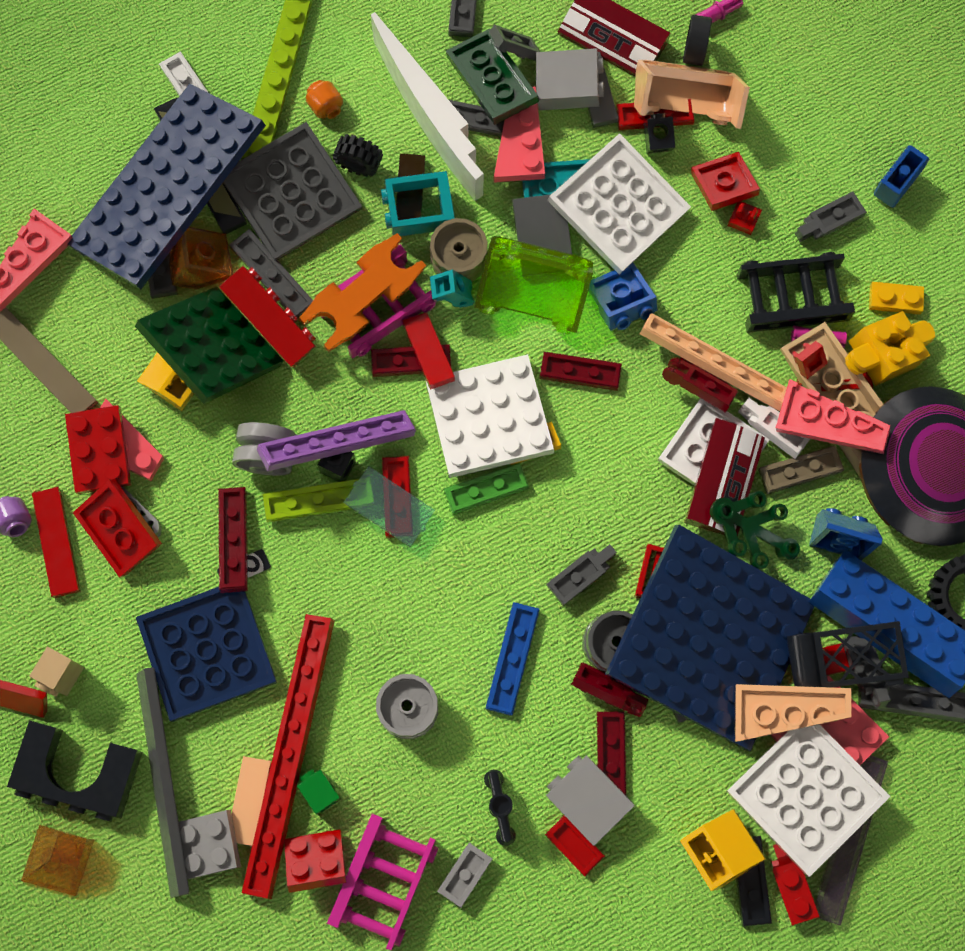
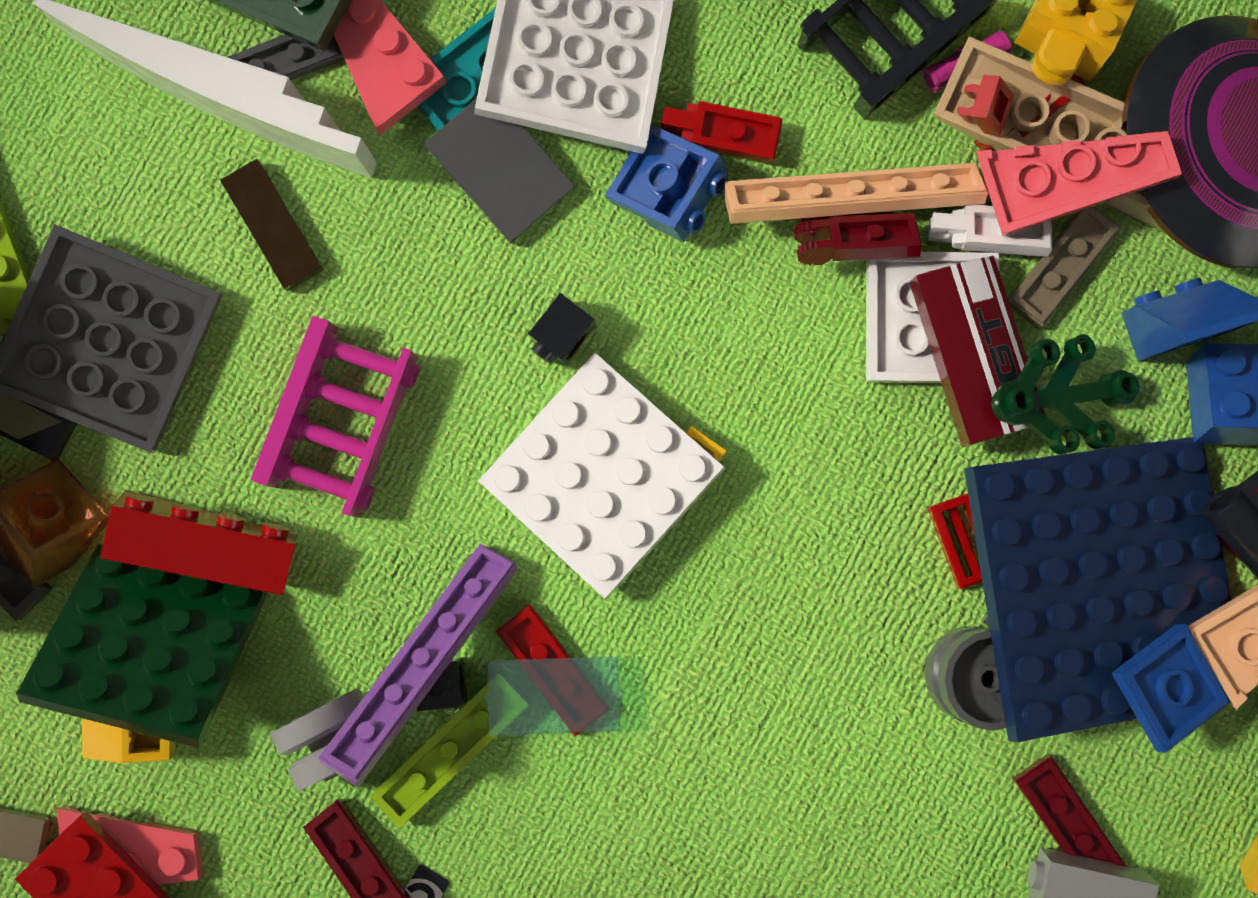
camera: 30 degrees left, 10 degrees up
dark grey tile [229,229,313,322] -> none
orange piece [299,233,427,352] -> none
orange head [306,80,343,119] -> none
black tyre [333,134,383,177] -> none
dark red tile [371,344,451,377] -> none
teal window [381,171,455,236] -> none
red tile [402,312,455,390] -> none
dark tan wheel [430,218,488,282] -> none
teal leg [430,269,475,308] -> none
bright green tile [444,463,529,515] -> none
clear neon green windscreen [474,236,593,334] -> none
blue tile [485,602,540,716] -> none
dark red tile [539,351,622,391] -> none
dark grey hinge [546,544,617,606] -> none
dark red hinge [571,662,649,717] -> none
none -> black brick [528,293,596,366]
none -> red hinge [660,101,783,164]
none -> blue plate [1111,624,1230,753]

